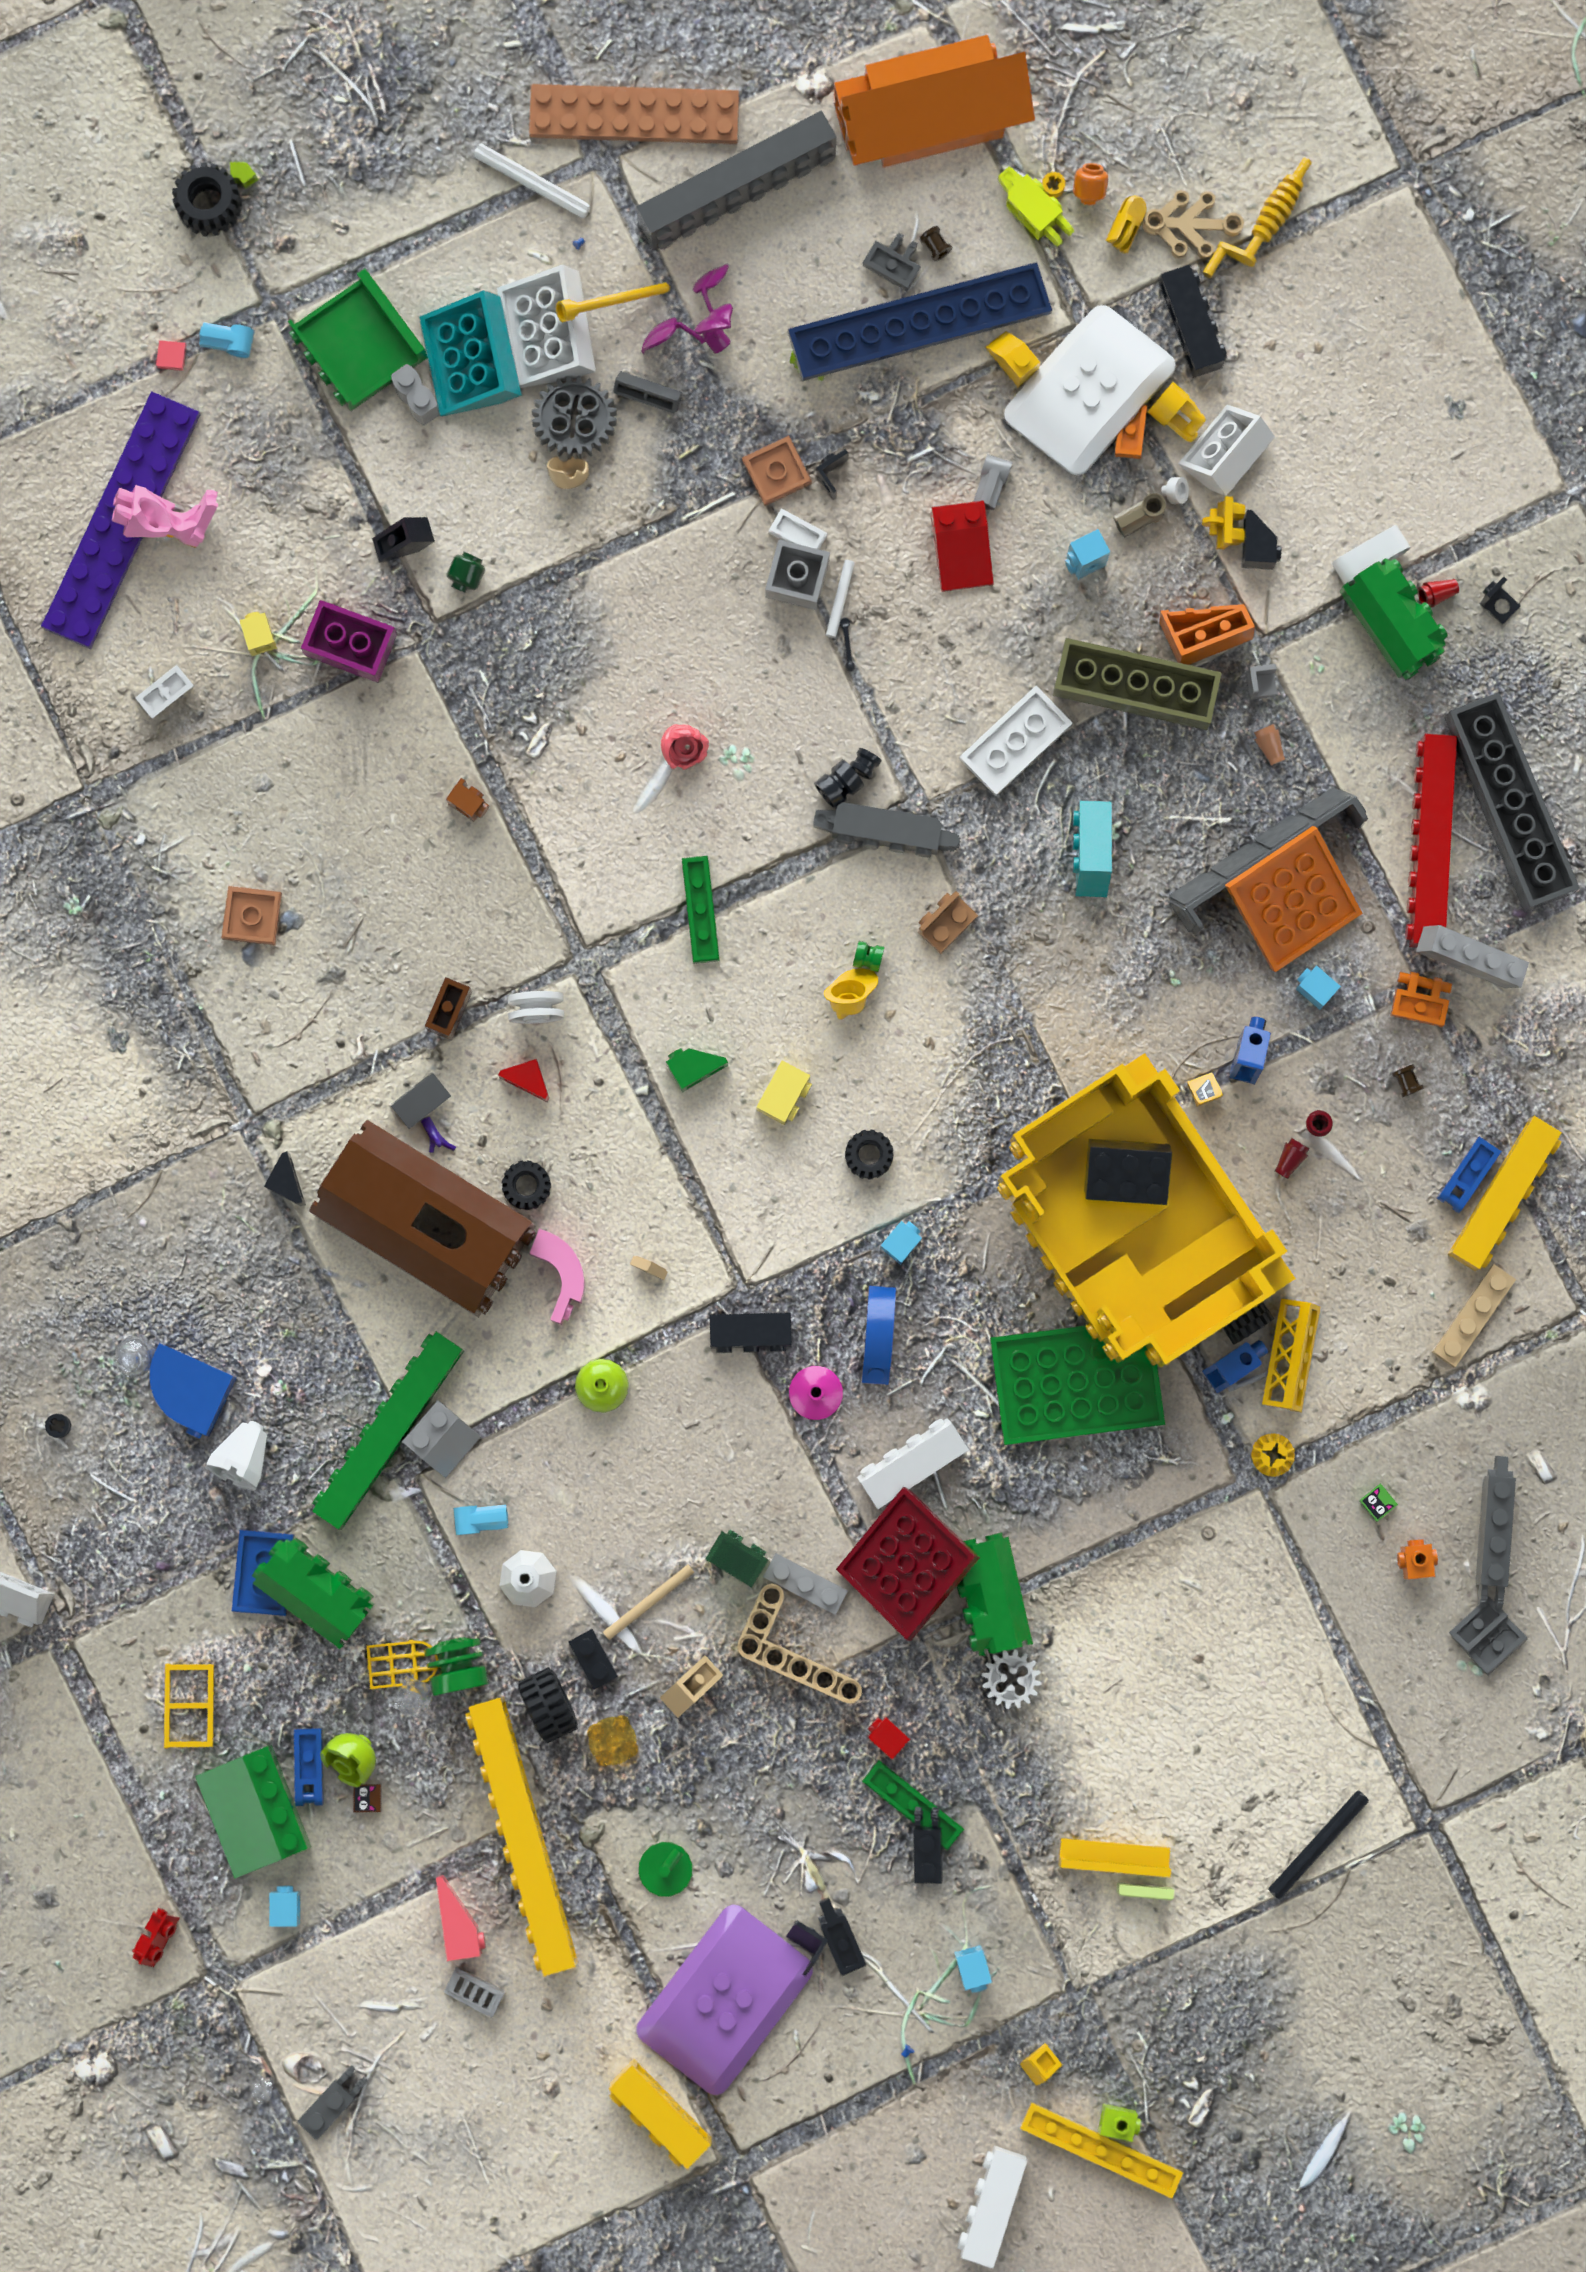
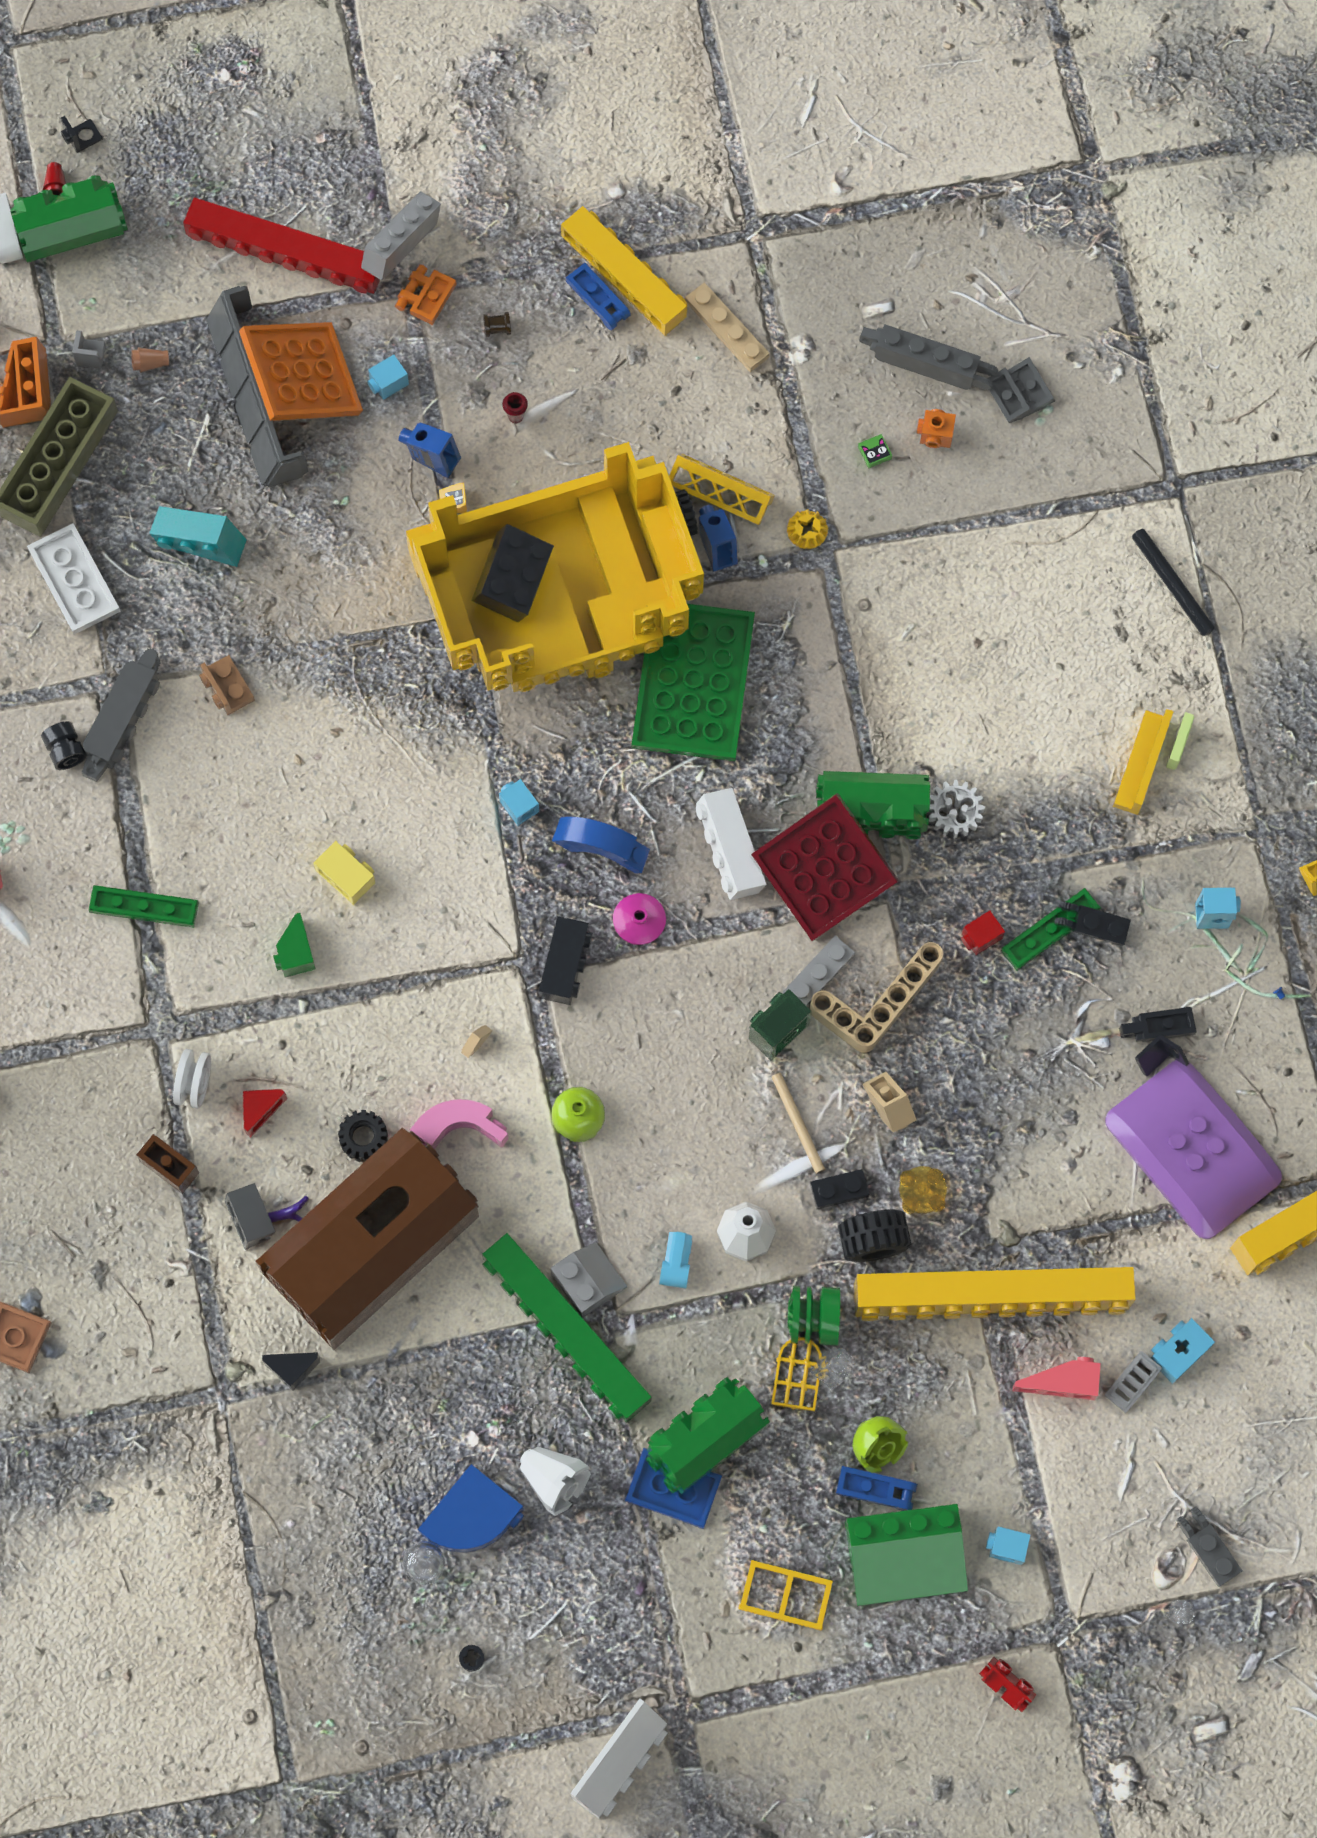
camera: 75 degrees left, 10 degrees down
tile [353,1784,382,1812] -> none
green shield [638,1842,693,1897] -> none
yellow piece [824,968,878,1020] -> none
black tyre [845,1129,894,1180] -> none
black wheel [849,748,882,780] -> none
green wheel [853,941,885,973] -> none
dark red cone [1275,1138,1310,1179] -> none
dark grey brick [1444,692,1580,913] -> none
none -> medium azure brick [1151,1318,1215,1384]

